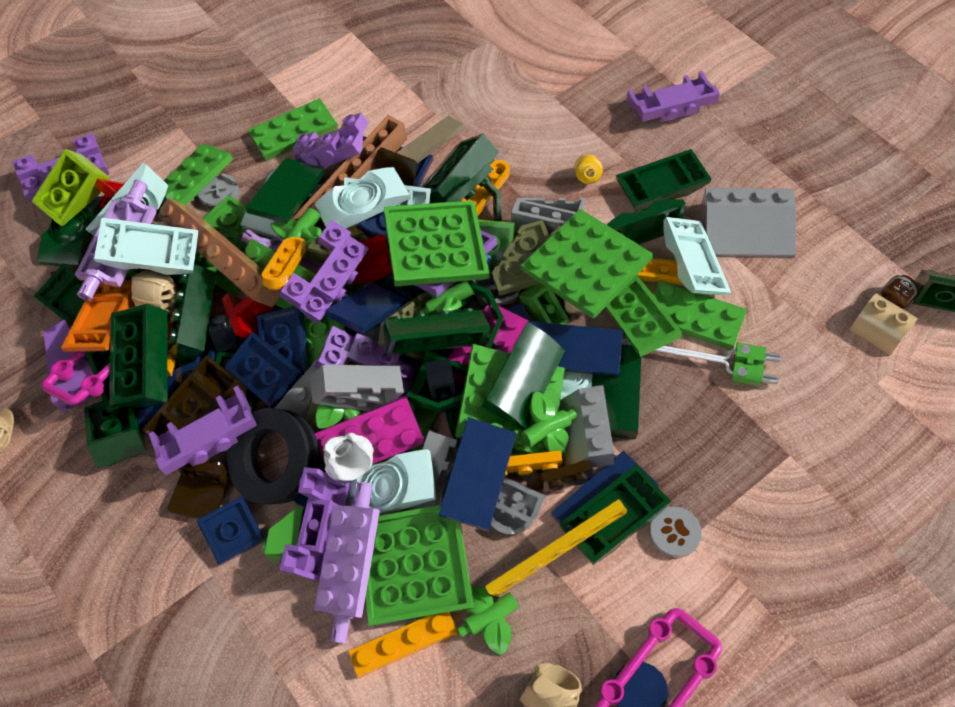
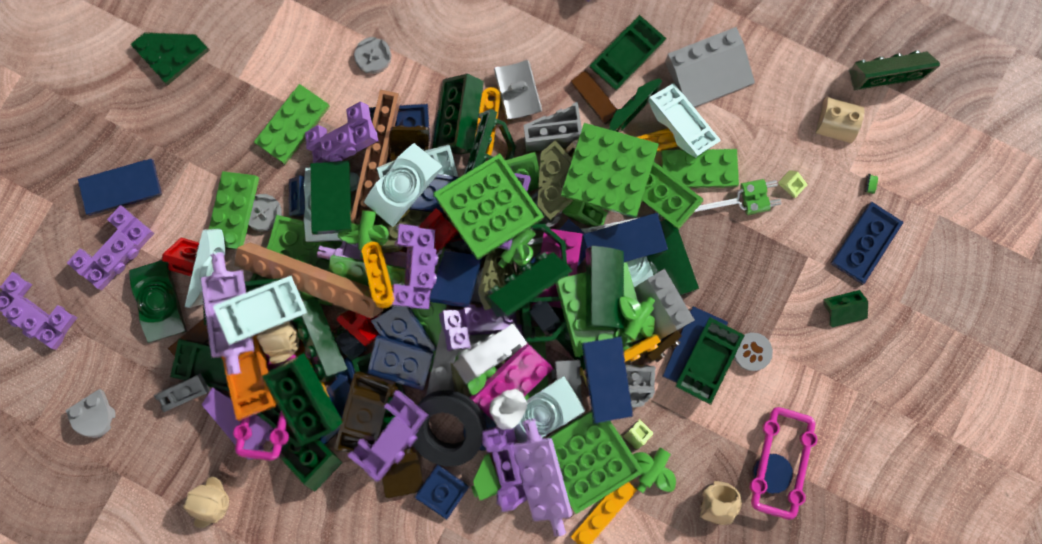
camera: 30 degrees left, 20 degrees up
lime slope [32,149,110,226] -> none
dark tan tile [396,115,464,163] -> none
yellow tile [485,499,627,597] -> none
yellow head [574,154,603,184] -> none
reddish brown head [881,275,918,309] -> none
none -> dark blue tile [78,158,162,216]
none -> dark green plate [130,32,210,86]
none -> dark grey plate [153,373,210,412]
none -> dark blue plate [289,176,305,217]
none -> light grey tile [354,37,392,74]
none -> light grey shield [494,60,542,120]
none -> reddish brown tile [570,70,618,125]
none -> yellowish green slope [623,419,653,450]
none -> yellowish green slope [778,170,807,198]
none -> dark green panel [823,290,869,328]
none -> dark blue tile [830,201,904,285]
none -> bright green piece [864,174,878,194]

